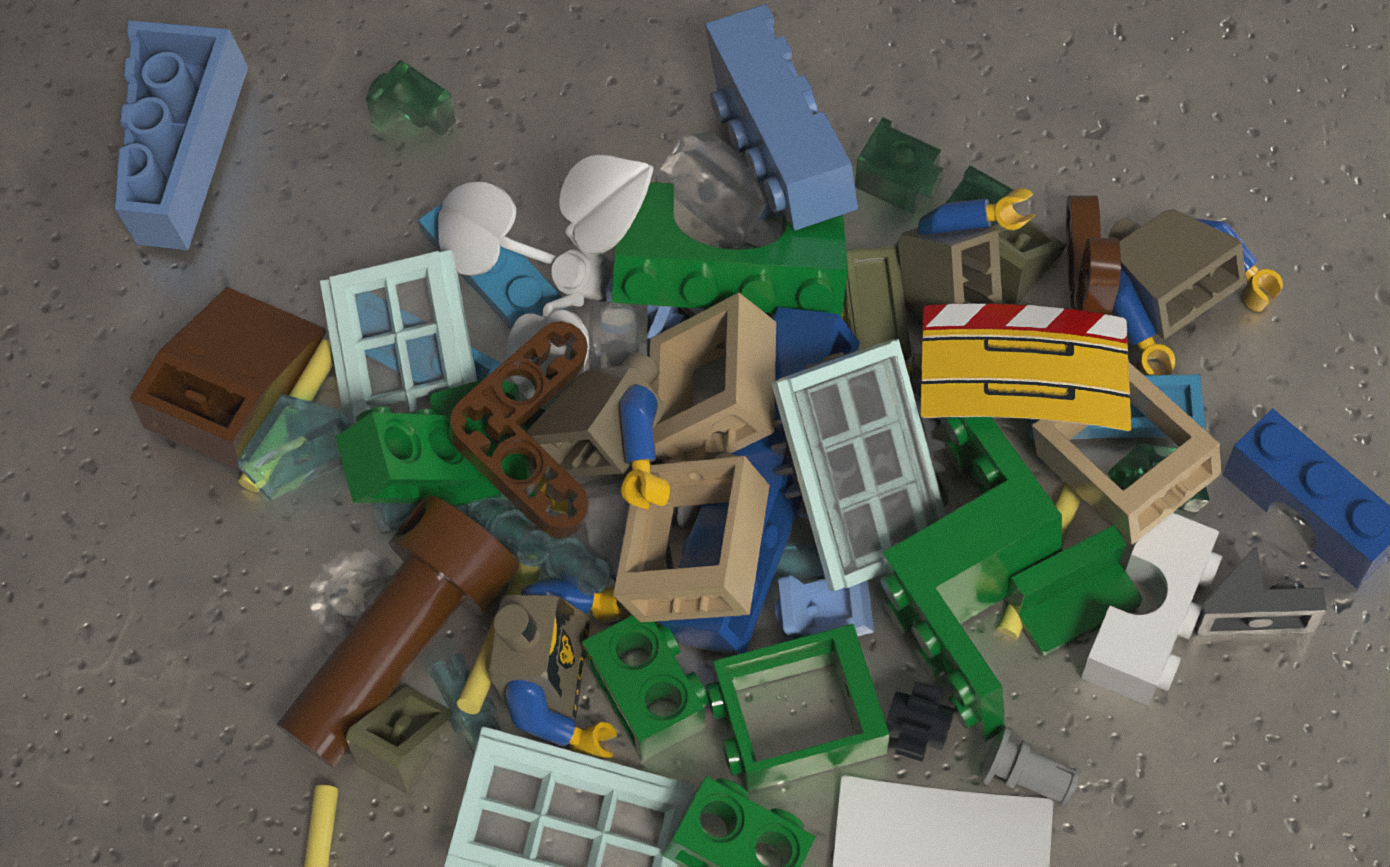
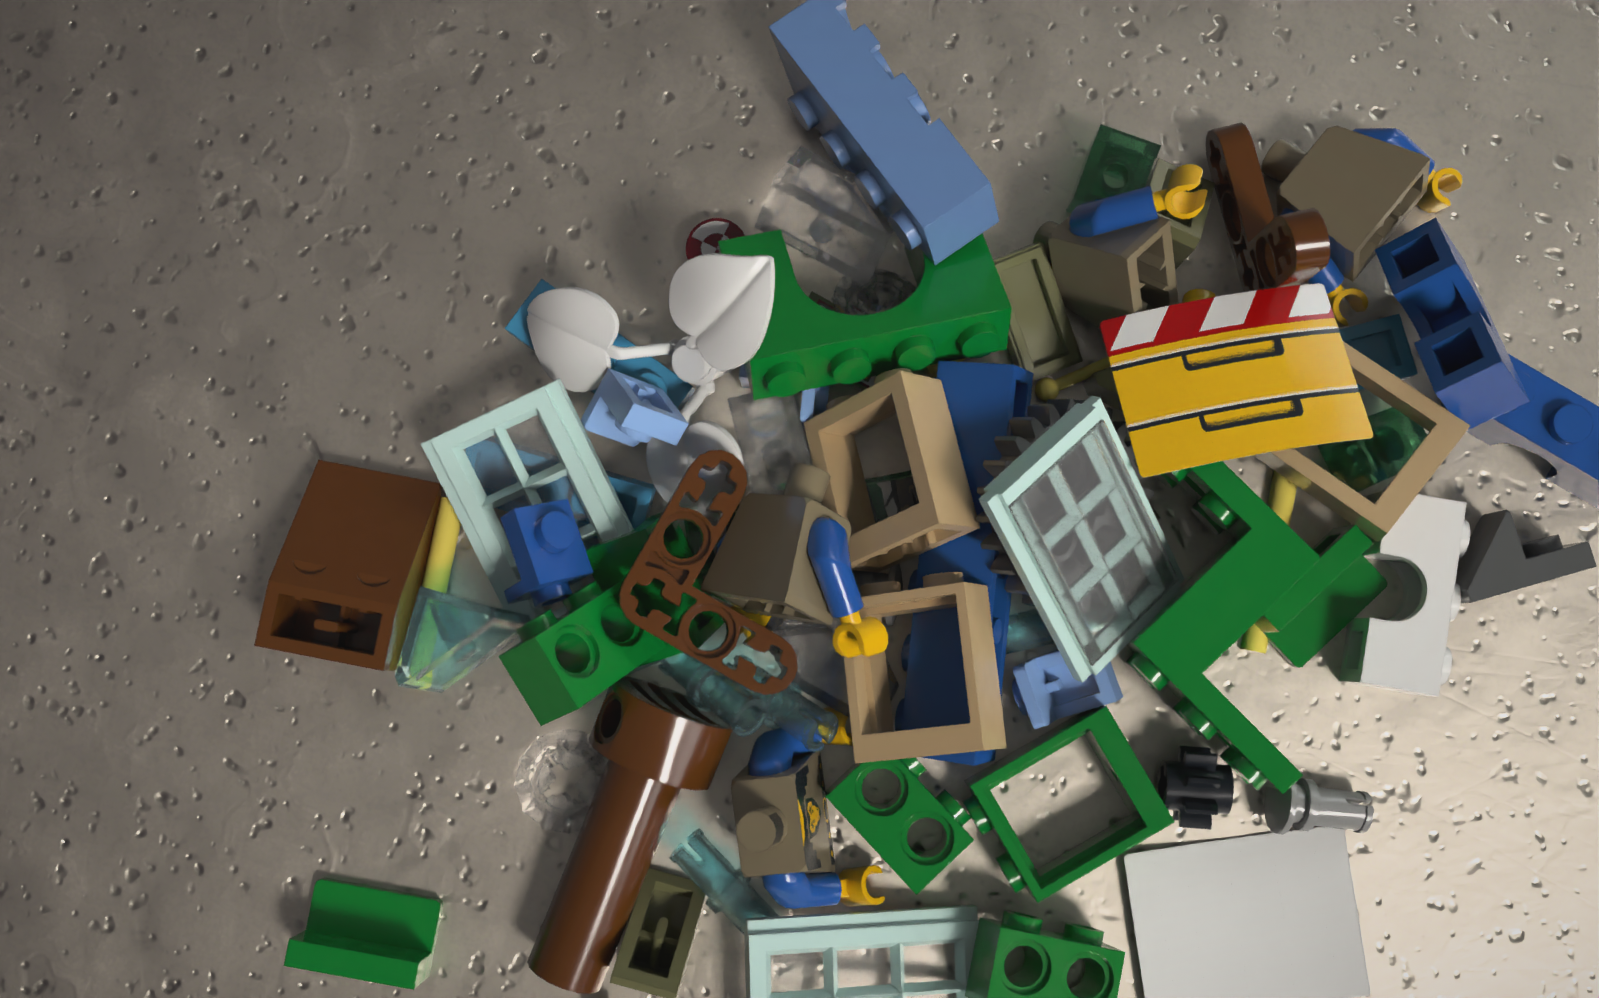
camera: 10 degrees left, 20 degrees up
medium blue wedge [115,20,248,250] -> none
clear green bracket [366,59,457,136] -> none
light yellow bar [457,561,540,714] -> none
clear green brick [855,117,945,214] -> none
none -> green panel [284,878,443,990]
none -> blue bracket [500,499,593,608]
none -> light blue bracket [581,368,689,447]
none -> blue arch [1375,217,1530,430]

